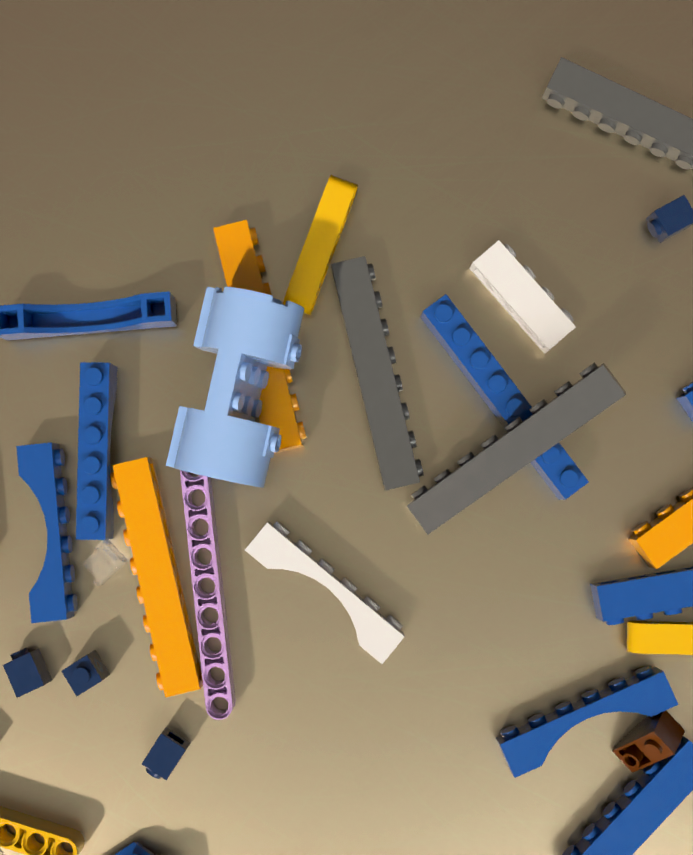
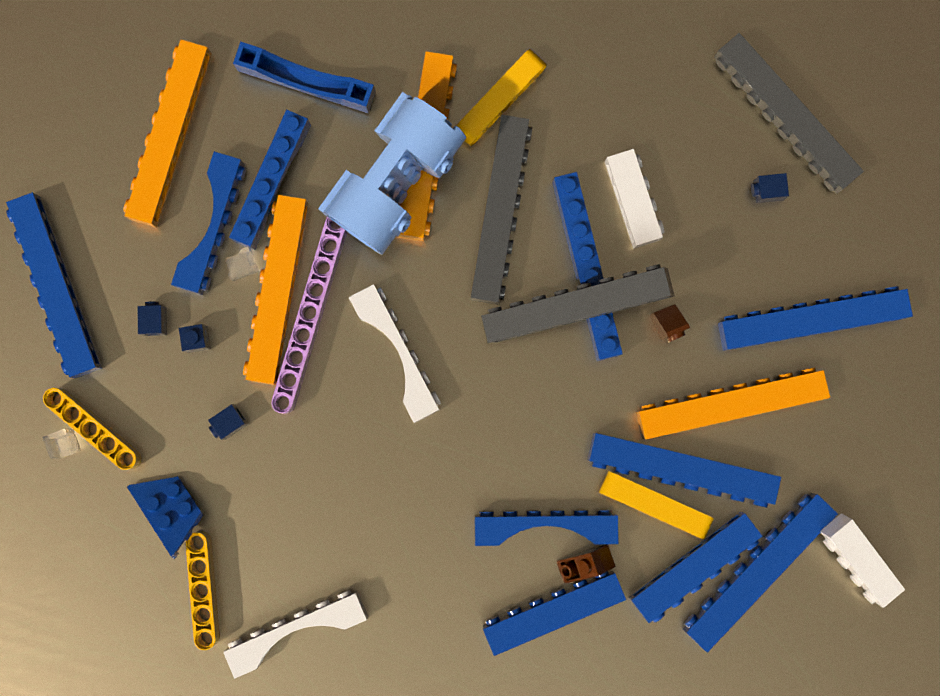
camera: 20 degrees right, 0 degrees up
none -> reddish brown slope [650,304,690,342]

